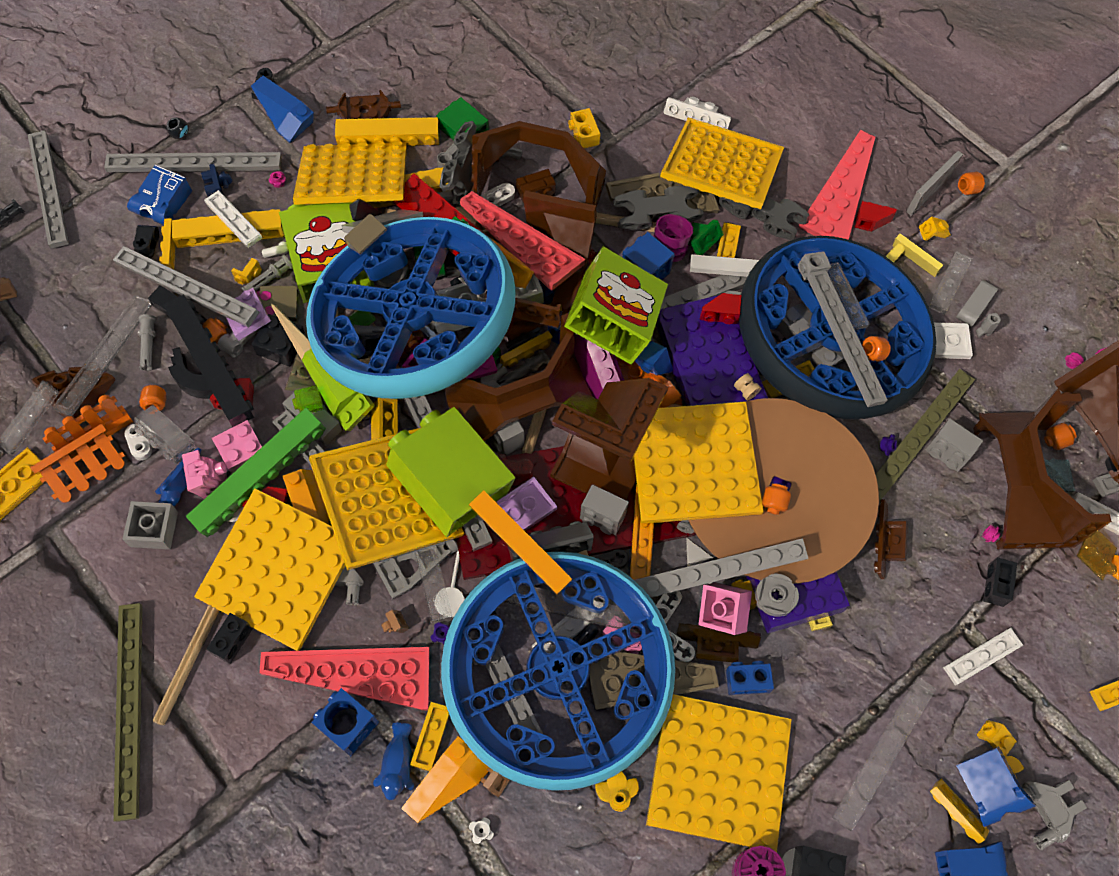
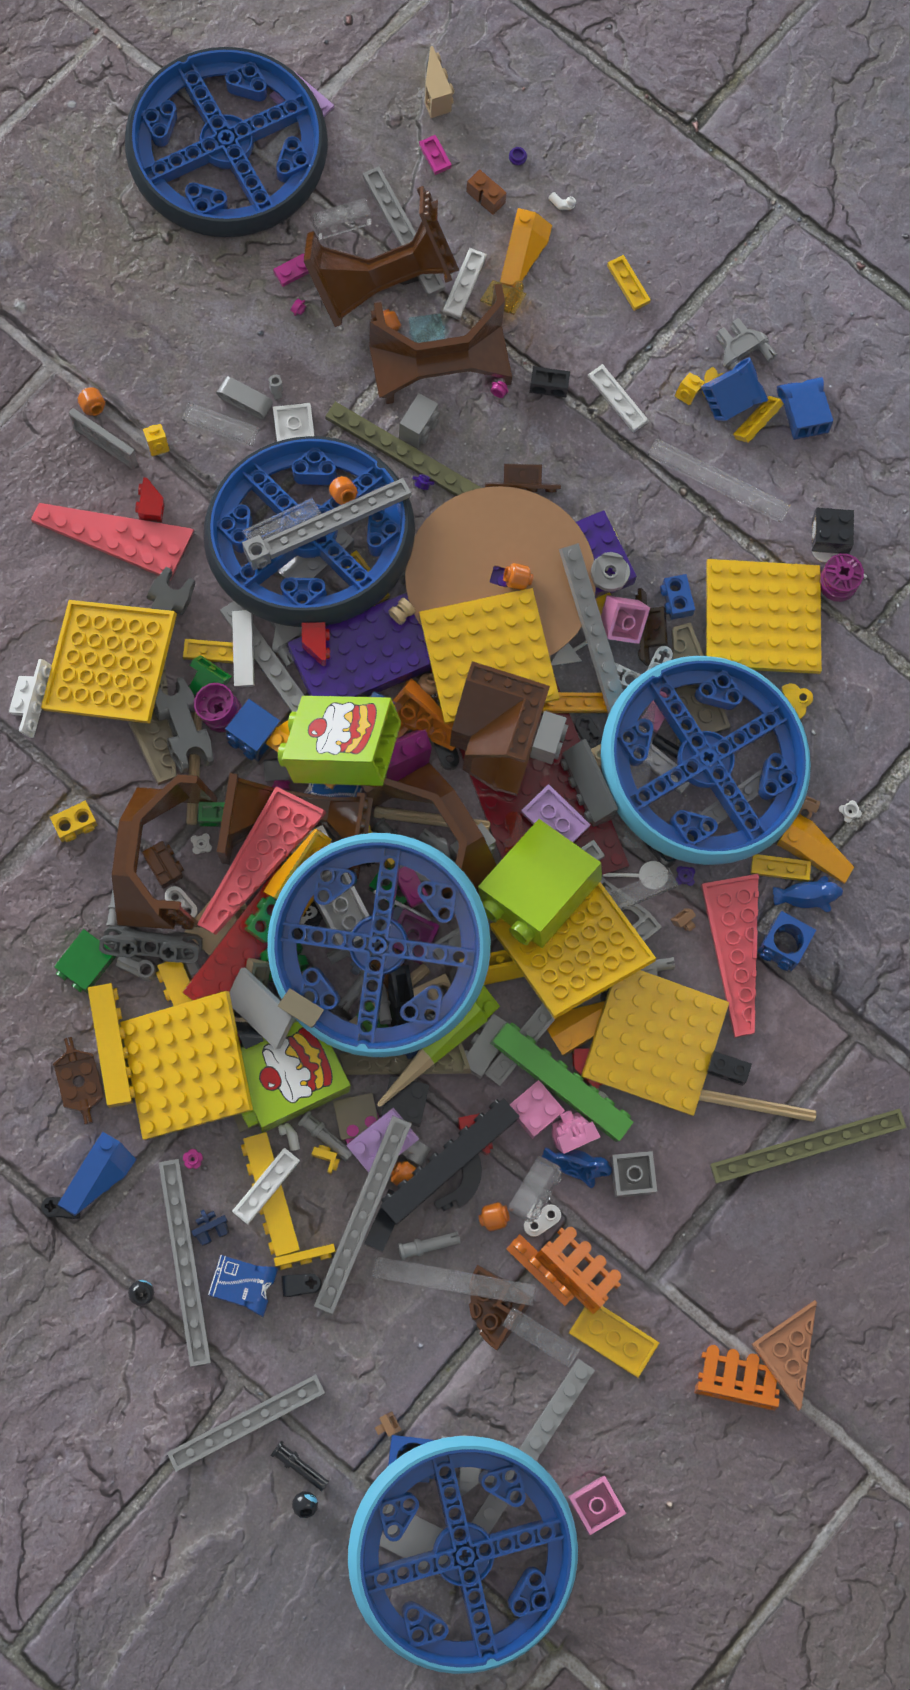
camera: 105 degrees left, 10 degrees up
clear neon green brick [292,385,324,413] -> none
light orange tile [469,490,572,595] -> none
light yellow piece [885,234,943,277] -> none

